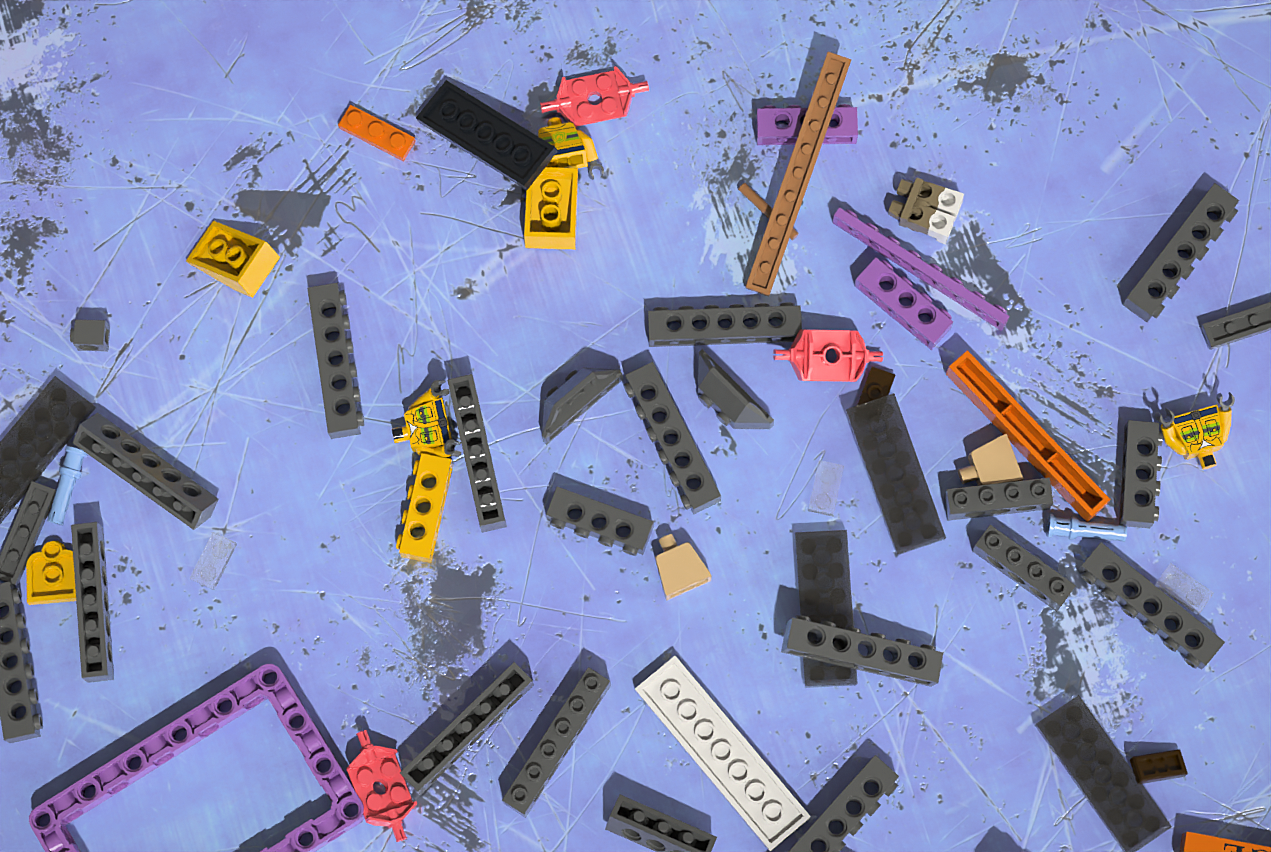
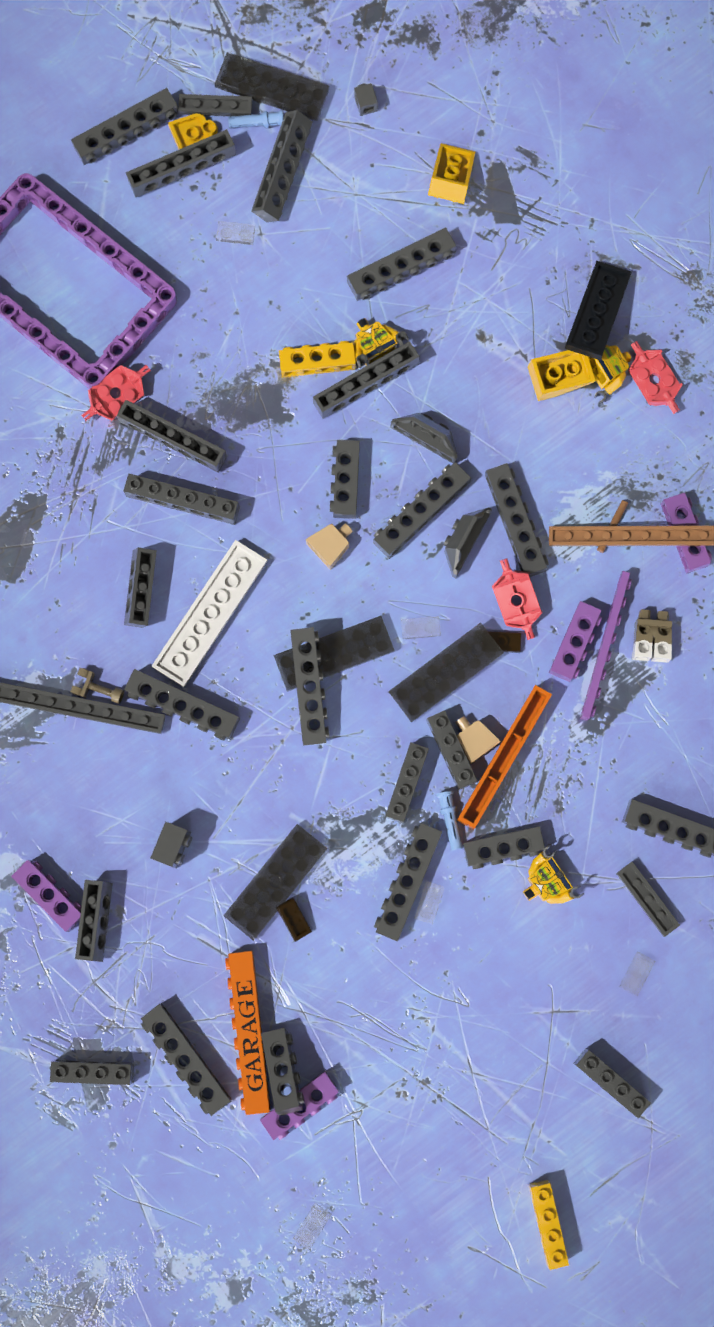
camera: 70 degrees right, 5 degrees up
orange plate [338,105,416,162] -> none

